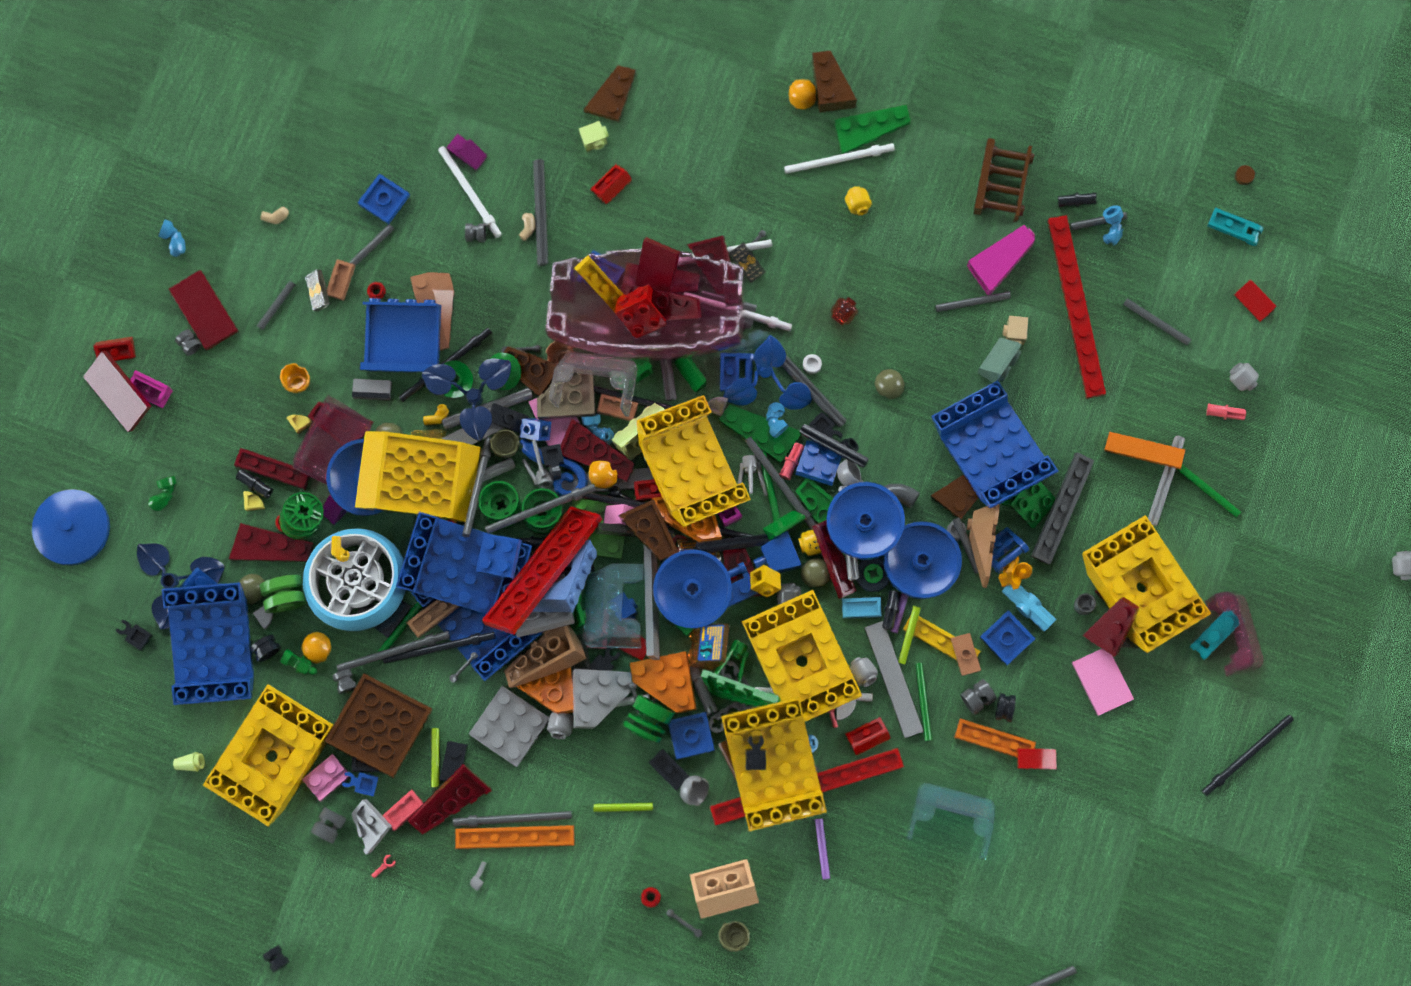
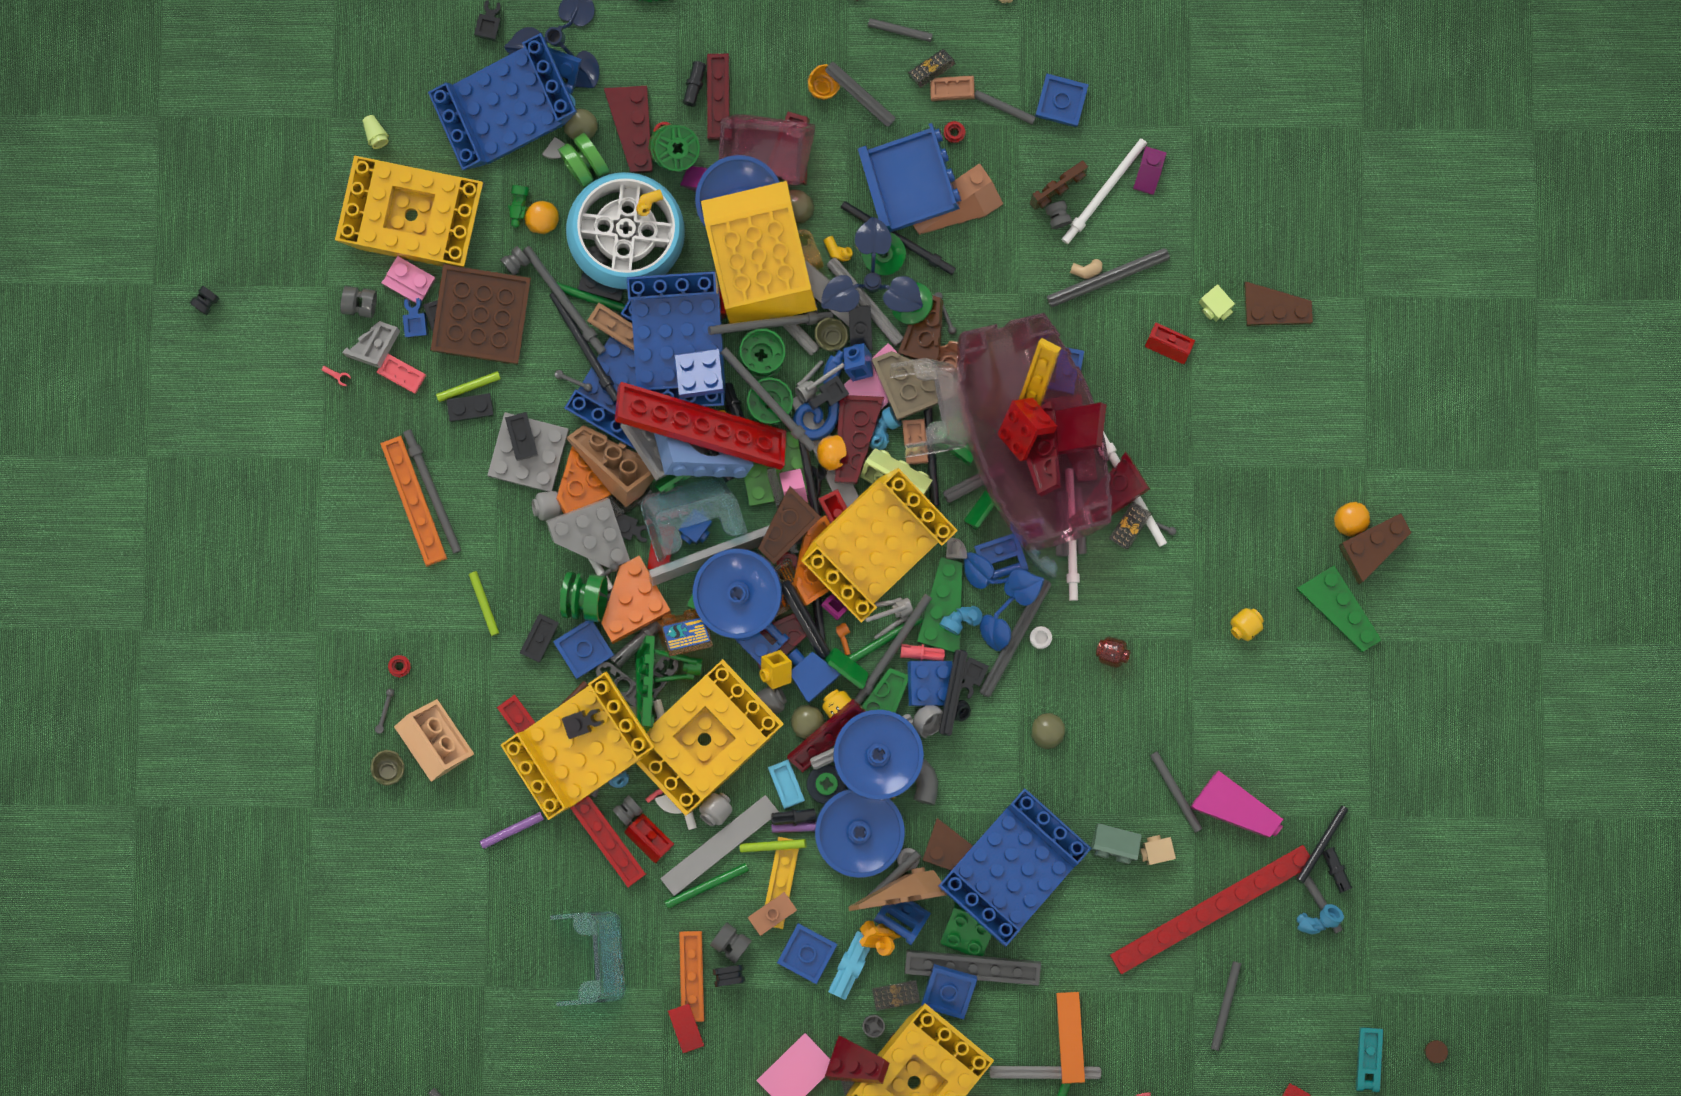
camera: 60 degrees right, 5 degrees up
light yellow tile [243,491,265,511] -> none
black wheel [250,634,281,663] -> none
light yellow tile [286,414,313,434] -> none
light grey tile [352,379,392,400] -> none
dark red wing [408,764,492,835] -> none
light grey hand [470,861,487,891] -> none
light grey hair [680,775,709,806] -> none
white bar [784,143,895,174] -> none
reddish brown fence [973,138,1034,222] -> none
none -> black plate [505,412,538,461]
none -> dark grey wheel [612,795,643,826]
none -> dark grey axle [825,62,895,127]
none -> orange hand [836,623,851,655]
none -> clear smoke tile [872,980,920,1011]
none -> blue plate [921,964,977,1019]
none -> reddish brown wing [1030,160,1088,210]
none -> black bar [1296,806,1348,884]

